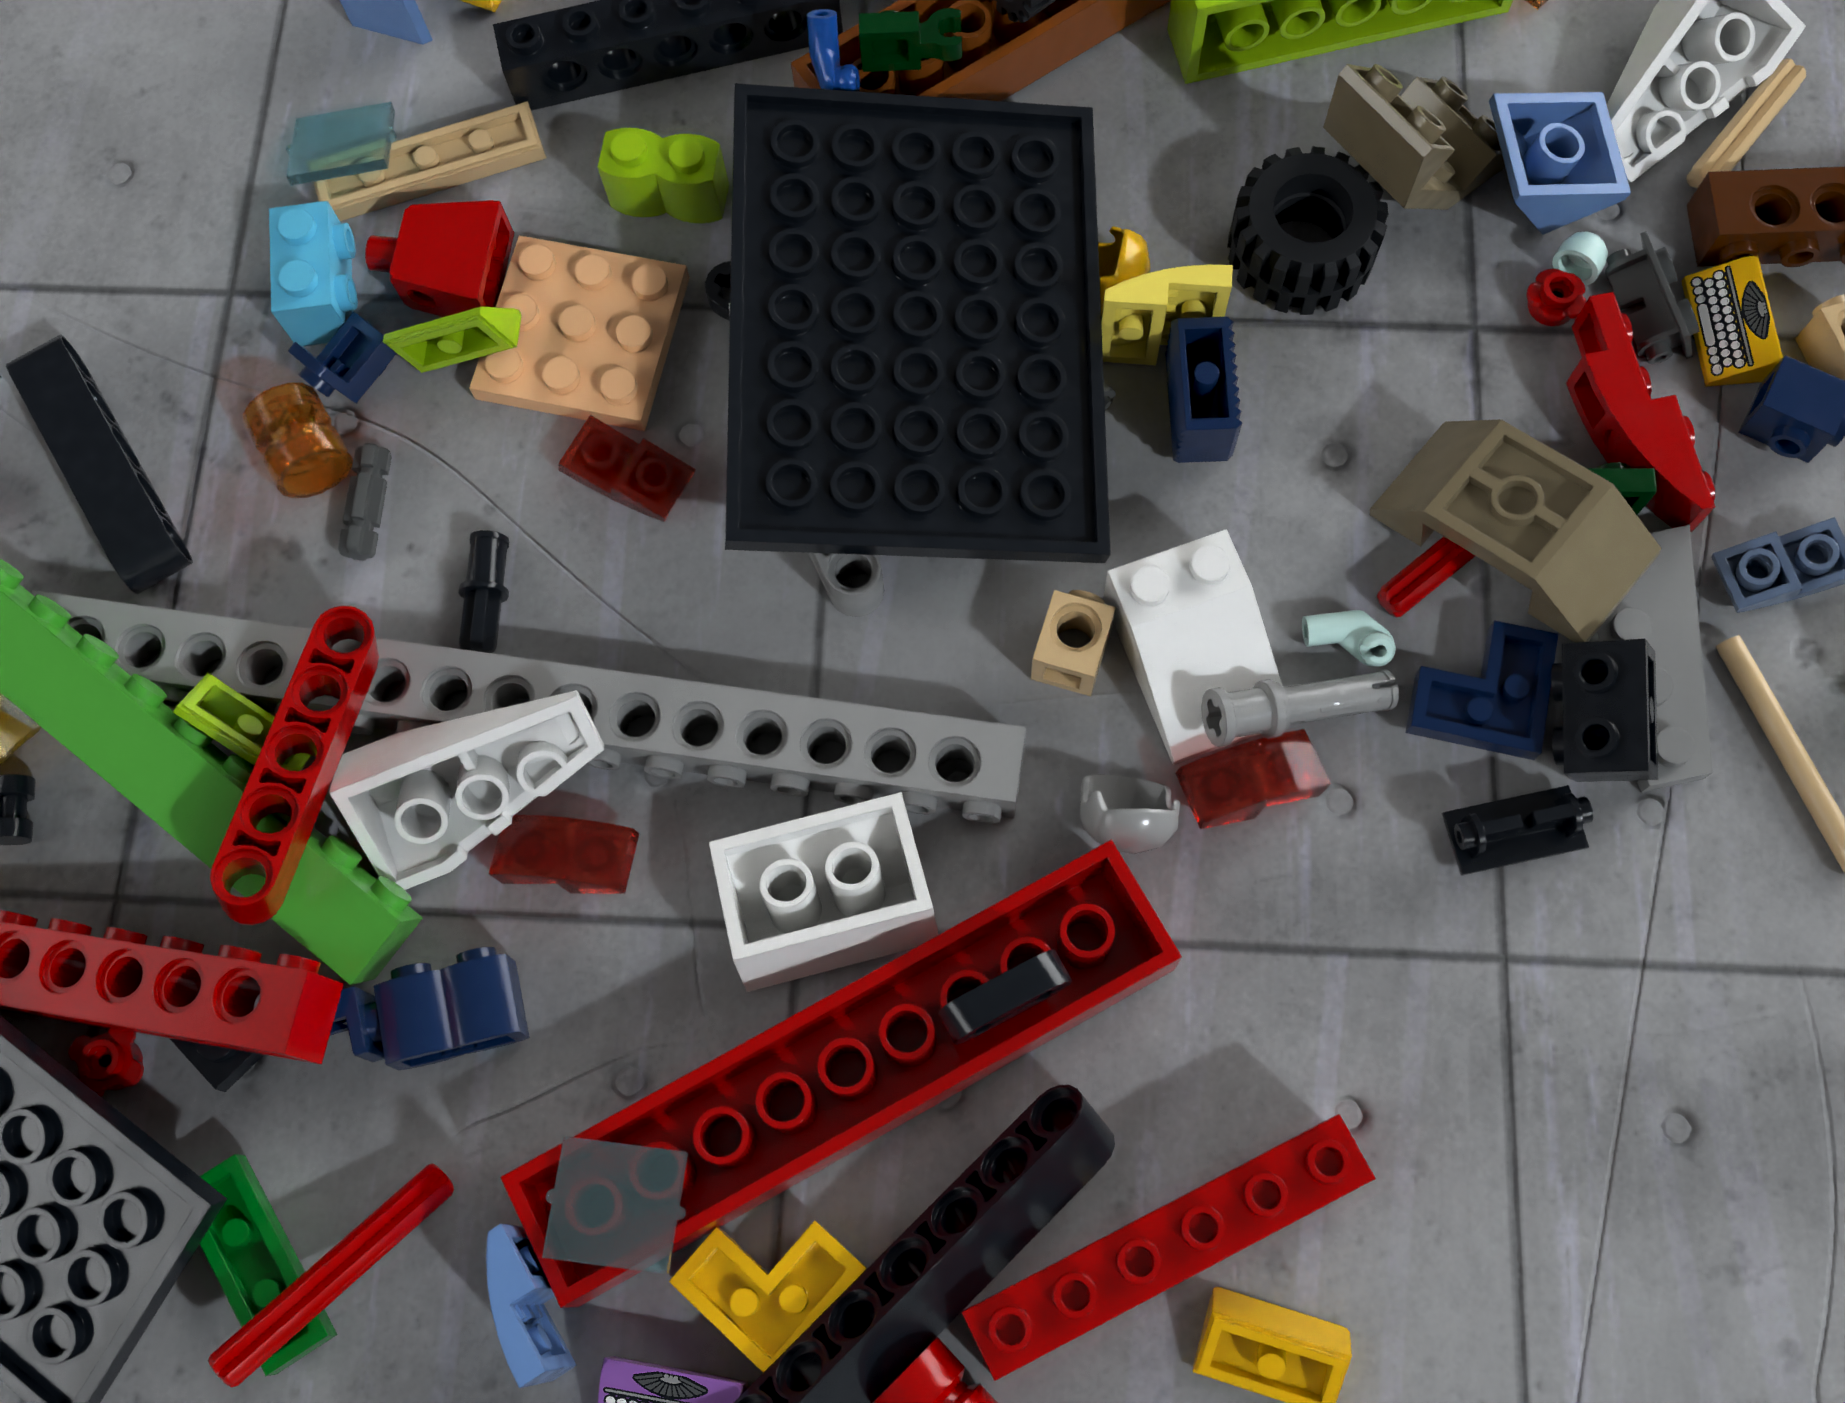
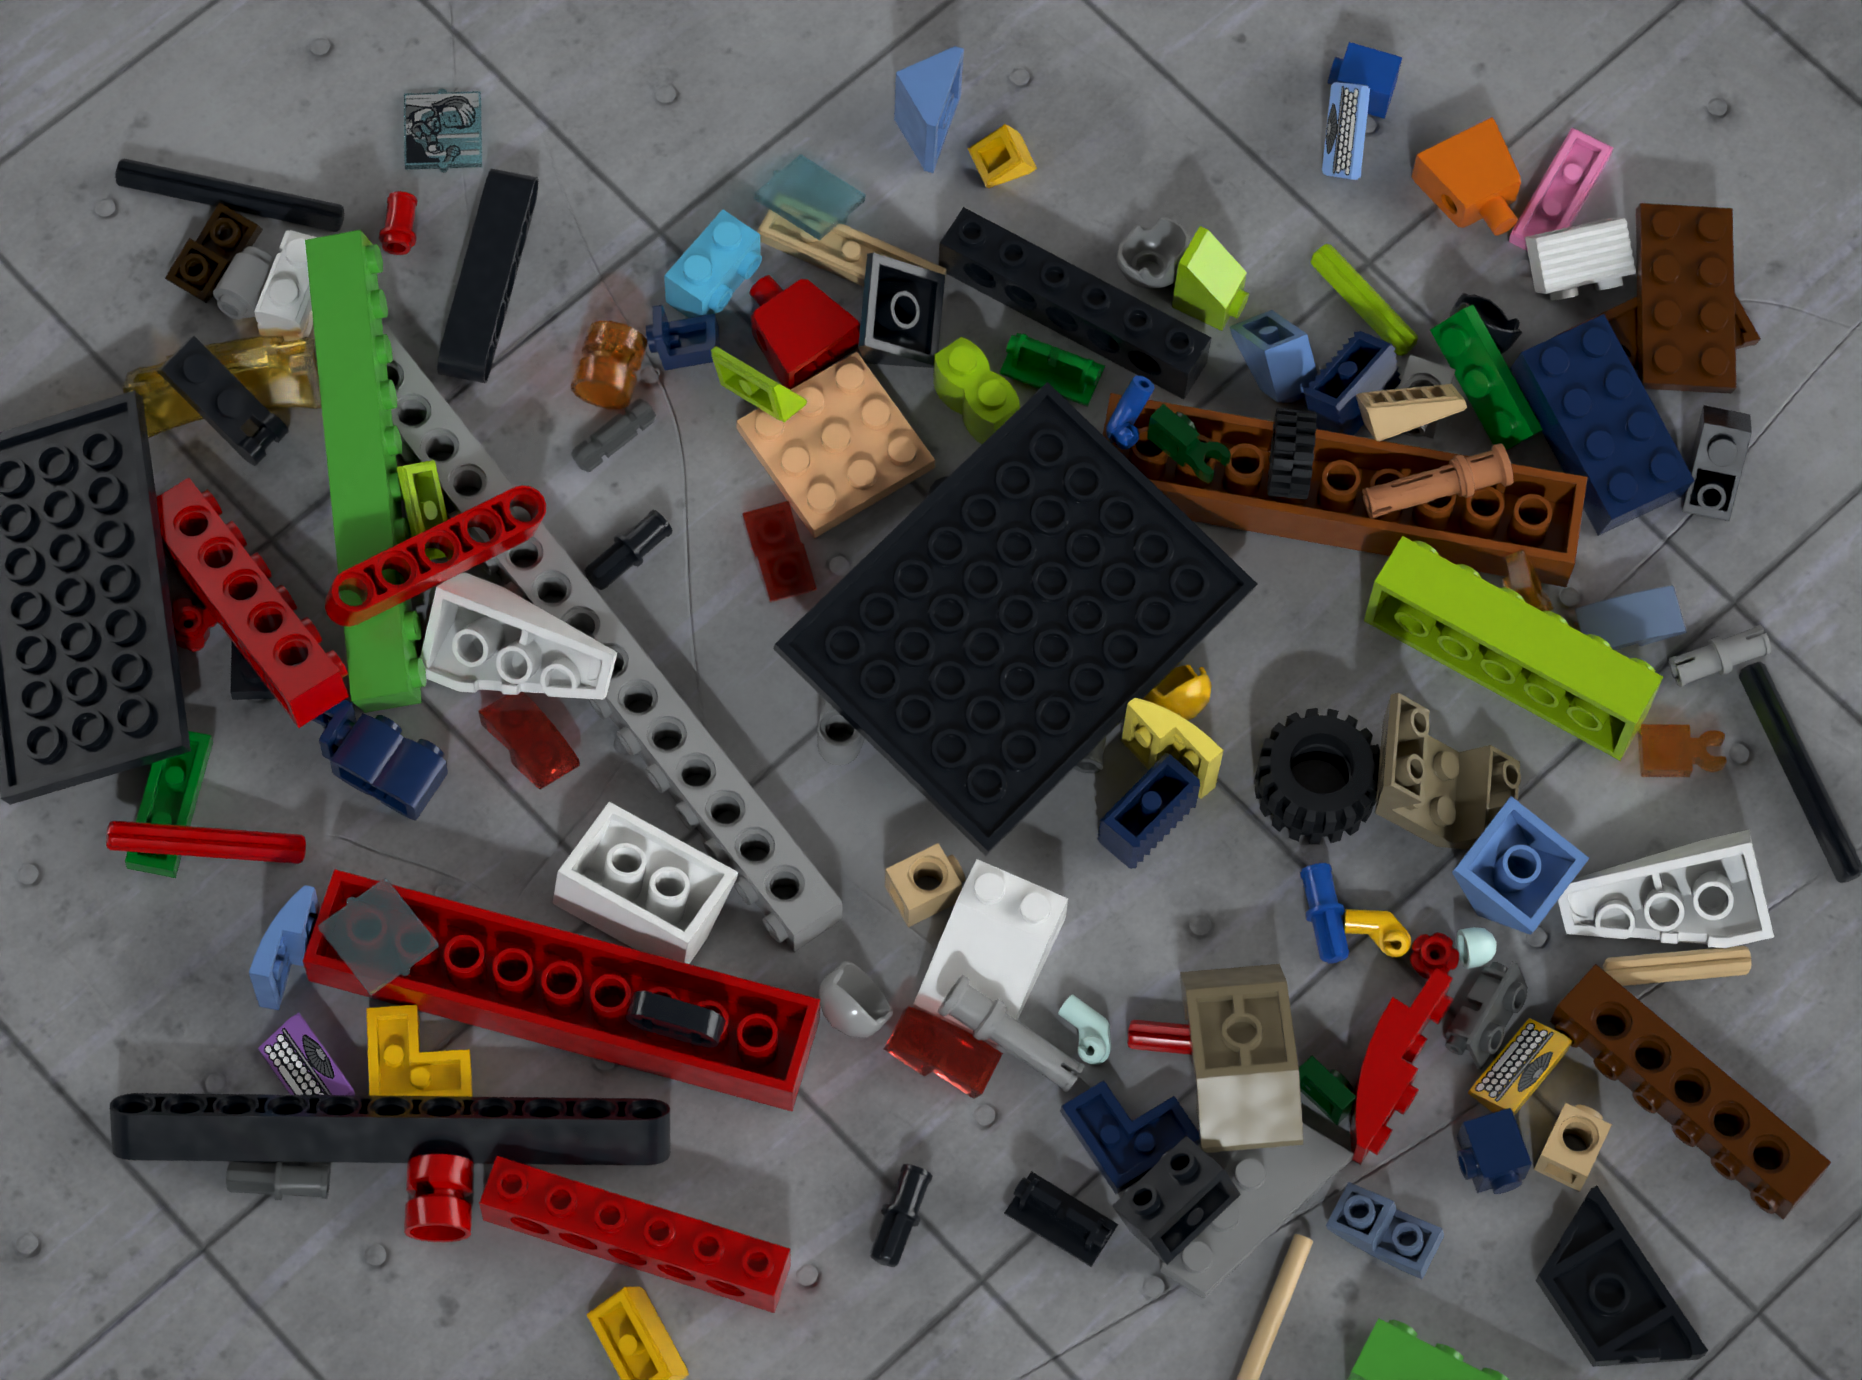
camera: 35 degrees right, 5 degrees down
none -> black slope [858,252,945,368]
none -> black axle [870,1164,933,1267]
none -> green hinge [999,333,1105,407]
none -> blue axle [1300,863,1349,964]
none -> yellow arm [1343,909,1411,958]

